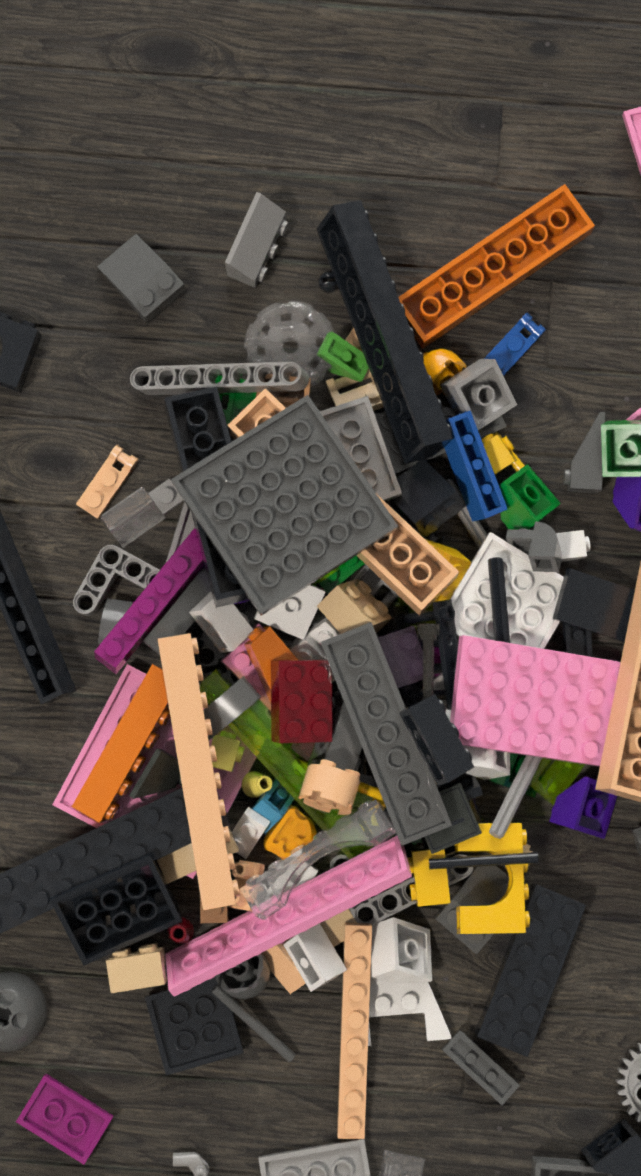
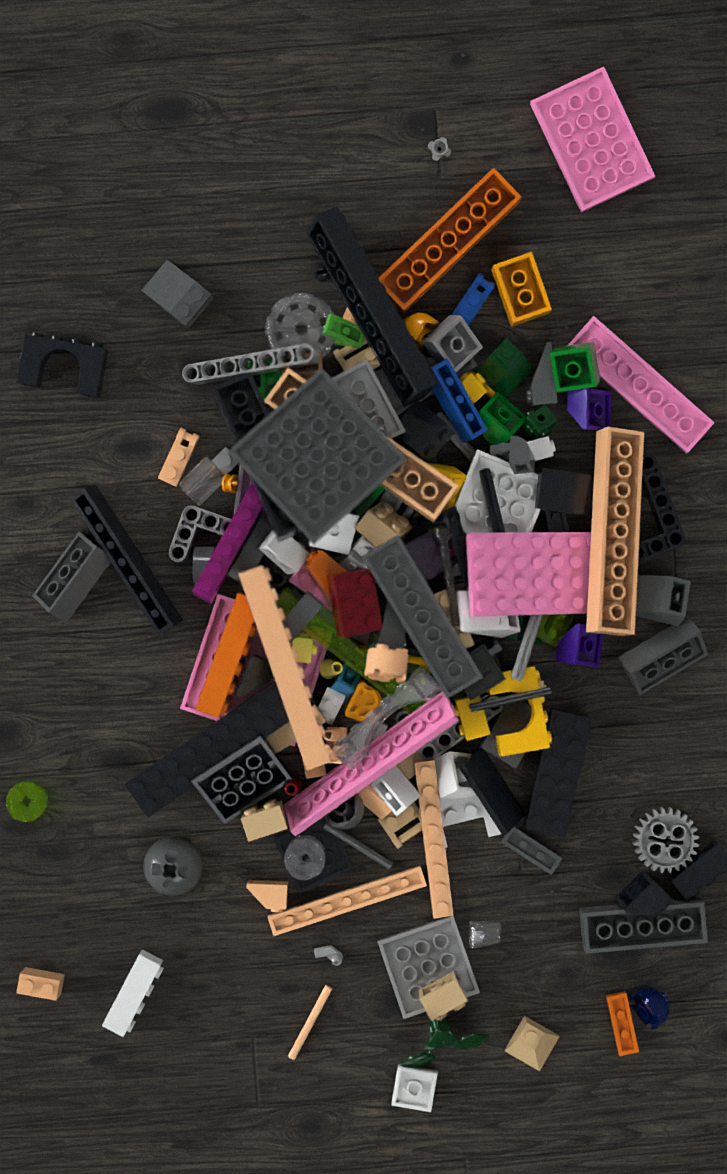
camera: 10 degrees left, 5 degrees up
magenta plate [16,1074,113,1165] -> none
light grey slope [225,192,289,288] -> none
black brick [399,694,474,785] -> none
none -> light orange bush [222,474,238,493]
none -> light nougat slope [247,880,288,912]
none -> light nougat plate [268,866,427,936]
none -> clear brick [284,835,326,880]
none -> tan plate [378,802,422,849]
none -> light grey plate [428,137,451,161]
none -> black tile [459,748,526,835]
none -> dark green slope [477,338,533,398]
none -> light orange brick [491,252,552,327]
none -> dark green brick [523,405,558,440]

